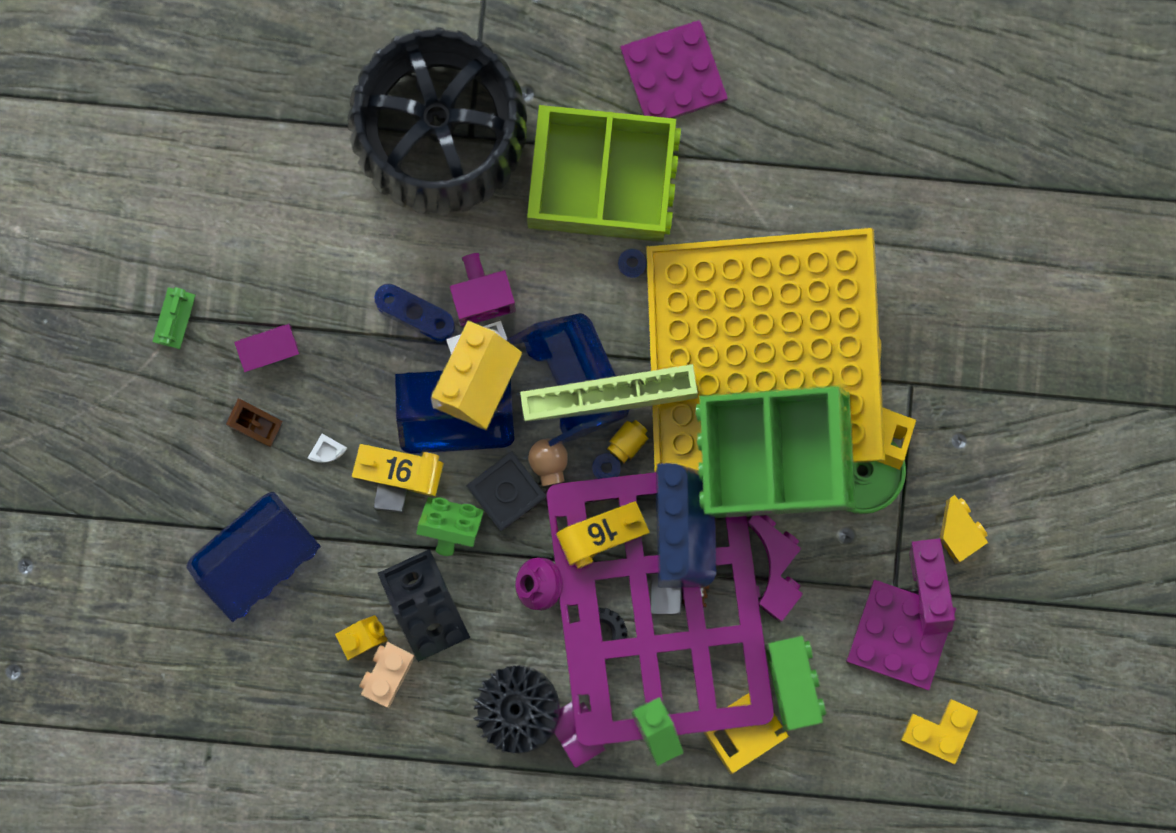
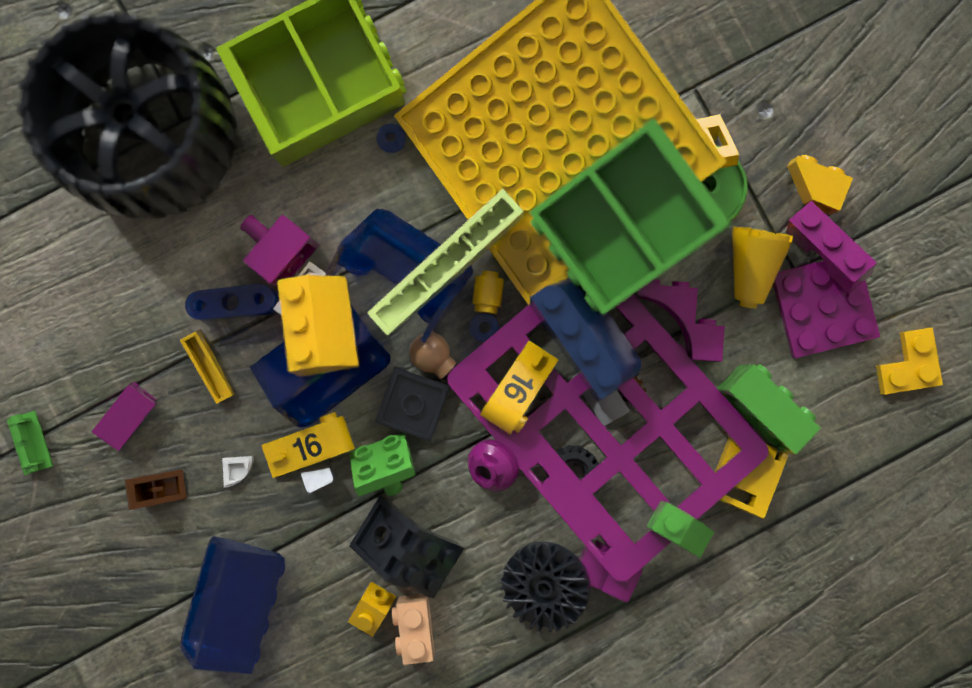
camera: 30 degrees left, 5 degrees up
none -> yellow piece [180,329,235,404]
none -> yellow cone [732,226,793,309]

